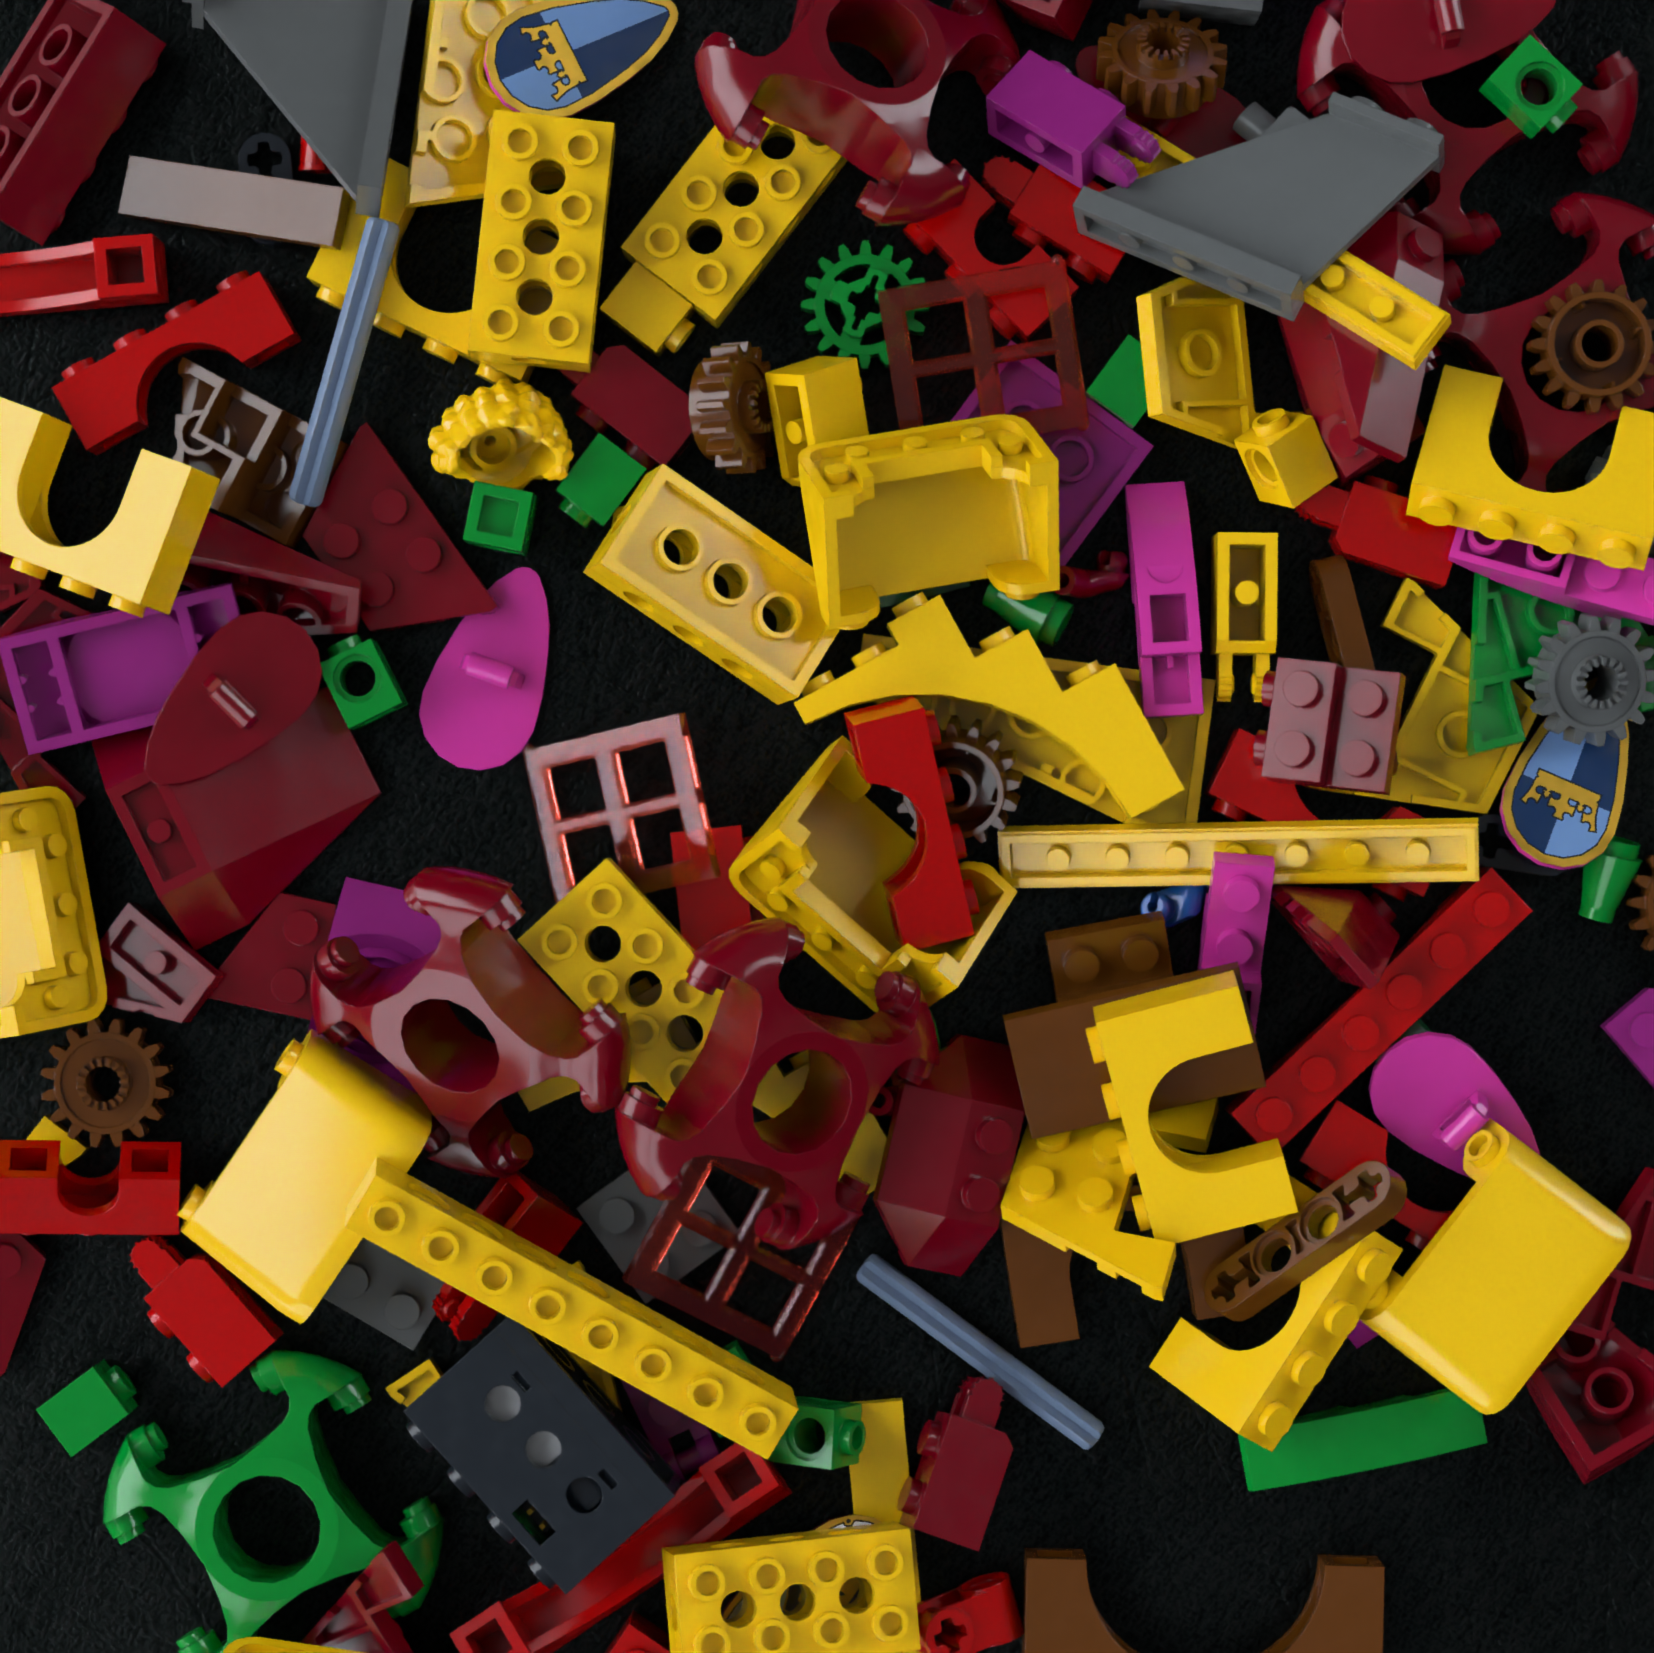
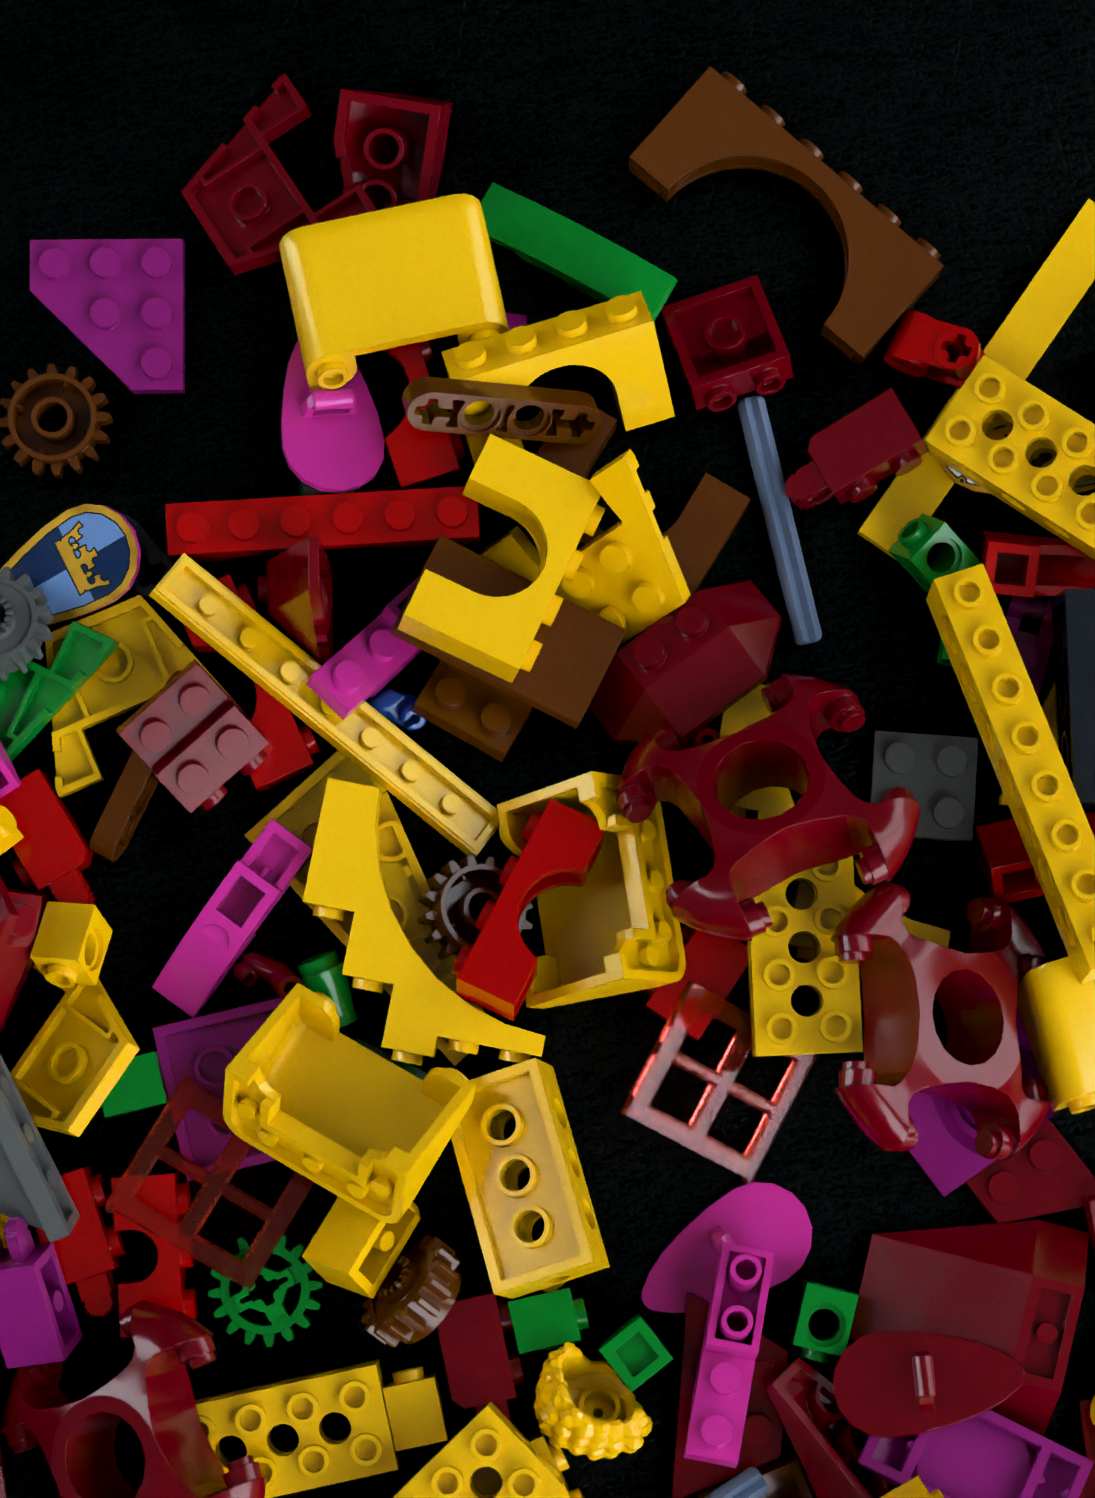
camera: 135 degrees left, 5 degrees down
clear red window [622,1155,860,1362] -> none
yellow hinge [1210,532,1278,702] -> none
green cone [1578,835,1642,923] -> none
none -> dark red plate [661,275,793,412]
none -> dark pink slope [683,1242,775,1468]

